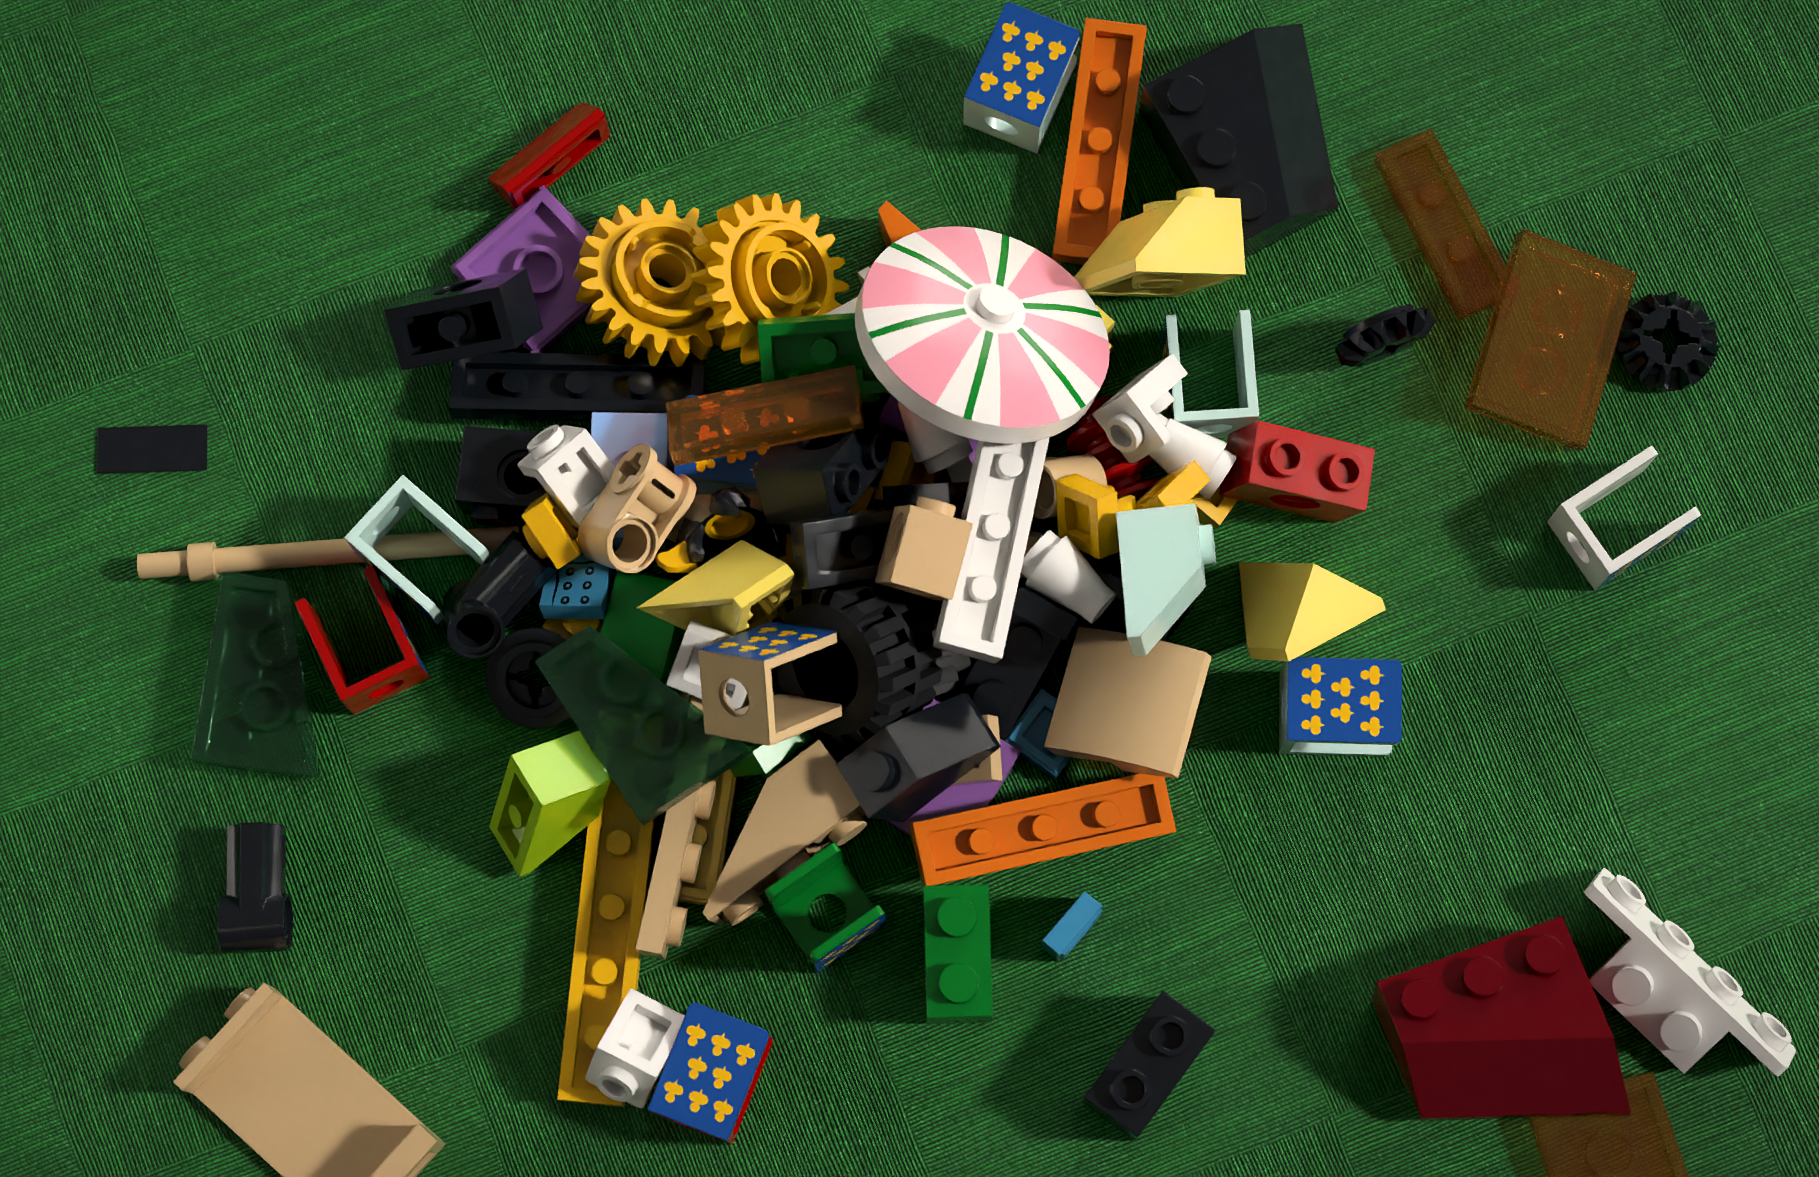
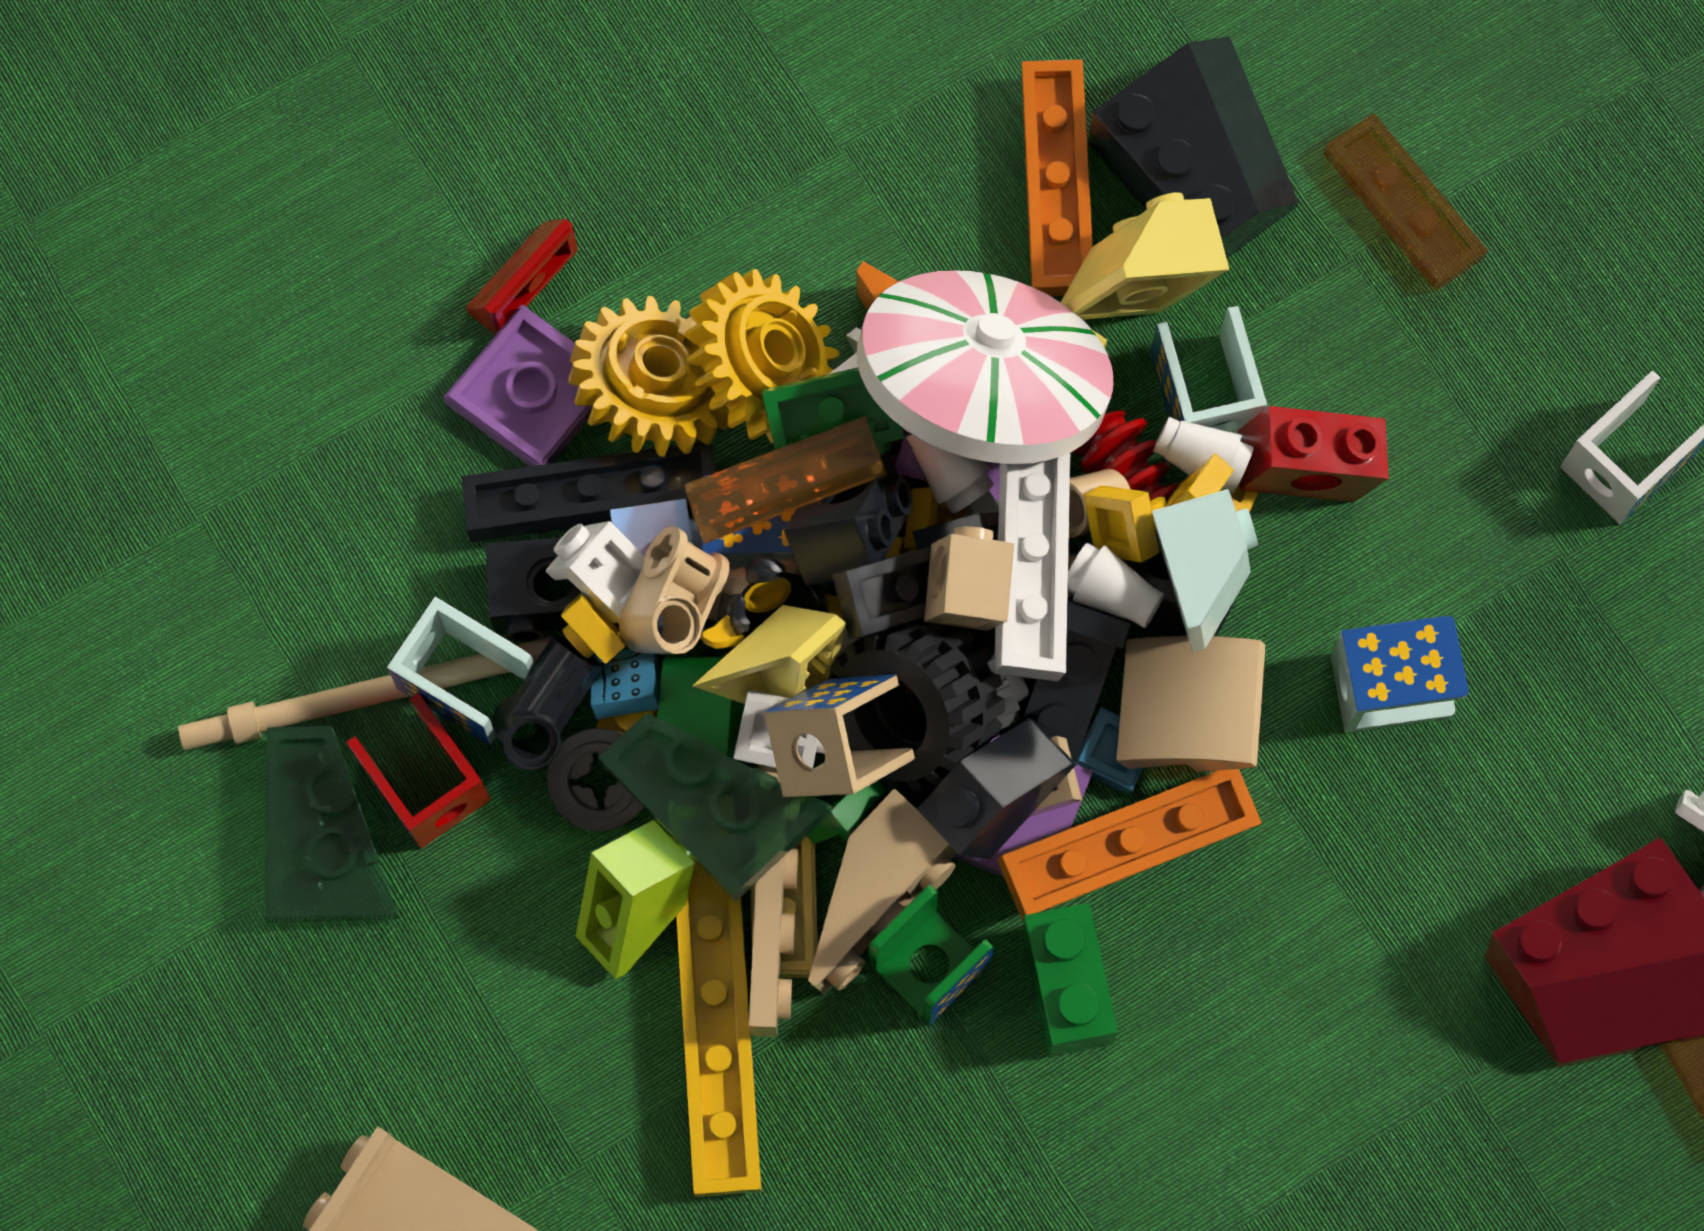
camera: 10 degrees left, 5 degrees down
black sticker [97,424,208,474] -> none
black piece [218,822,293,953] -> none
black brick [384,268,543,370] -> none
white bracket [585,988,685,1108] -> none
blue piece [648,1002,773,1145] -> none
piece [963,3,1080,154] -> none
dark azure tile [1041,891,1102,962] -> none
black brick [1081,991,1216,1141] -> none
white bracket [1092,353,1188,464] -> none
light yellow slope [1239,562,1386,661] -> none
black gear [1335,304,1435,367] -> none
clear orange tile [1464,229,1637,451] -> none
black gear [1617,291,1720,391] -> none

